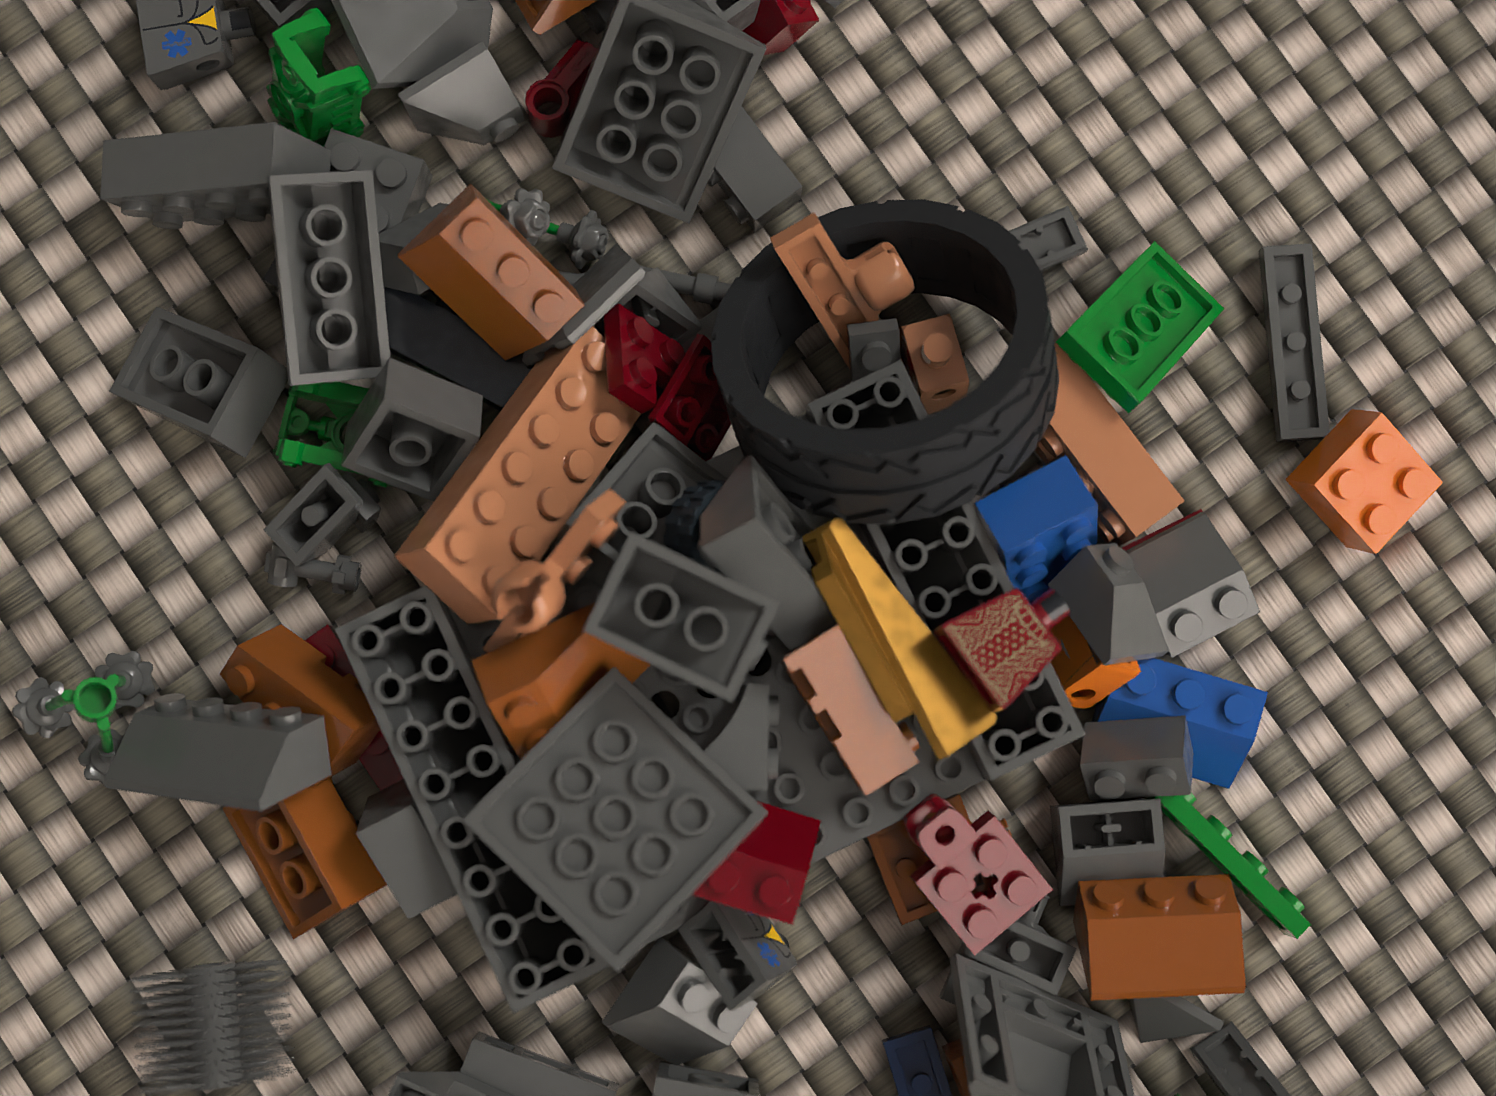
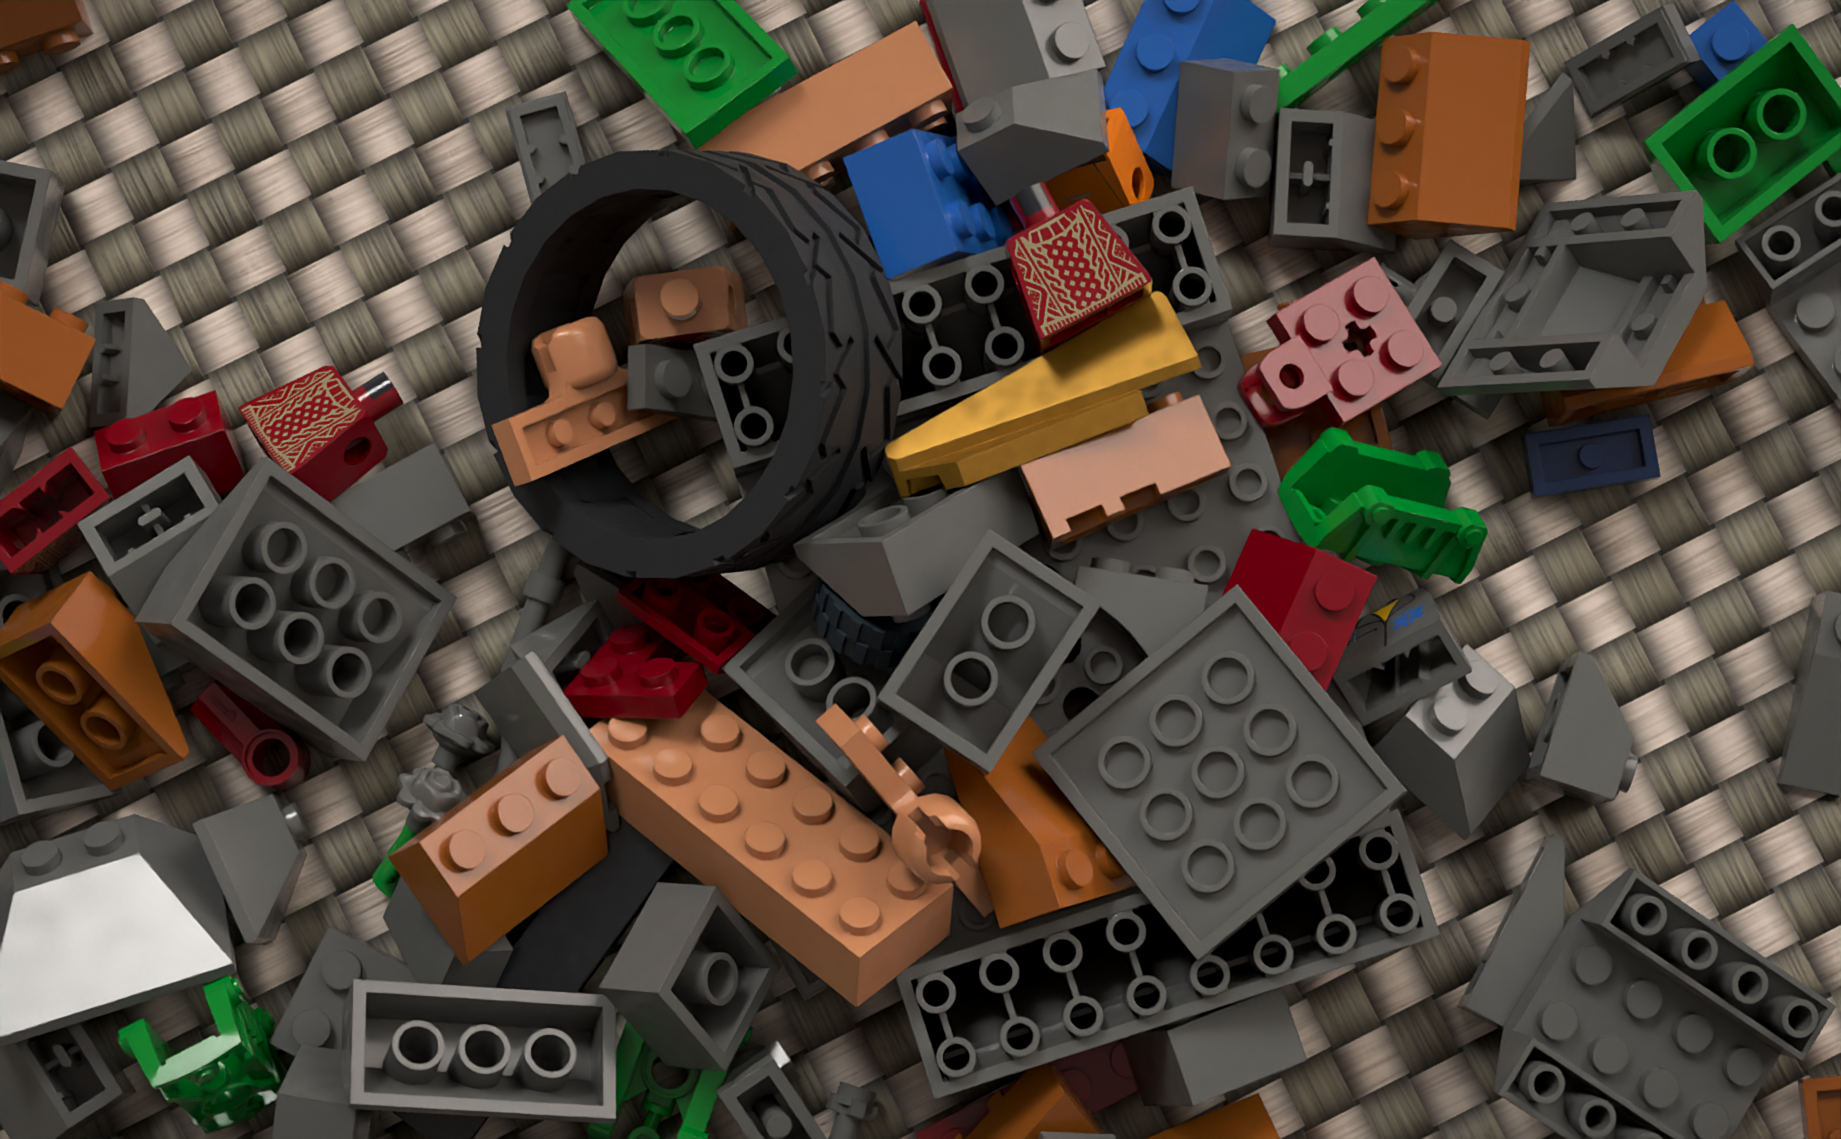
camera: 80 degrees left, 0 degrees up
none -> dark red torso [238,366,404,503]
none -> green piece [1277,427,1488,584]

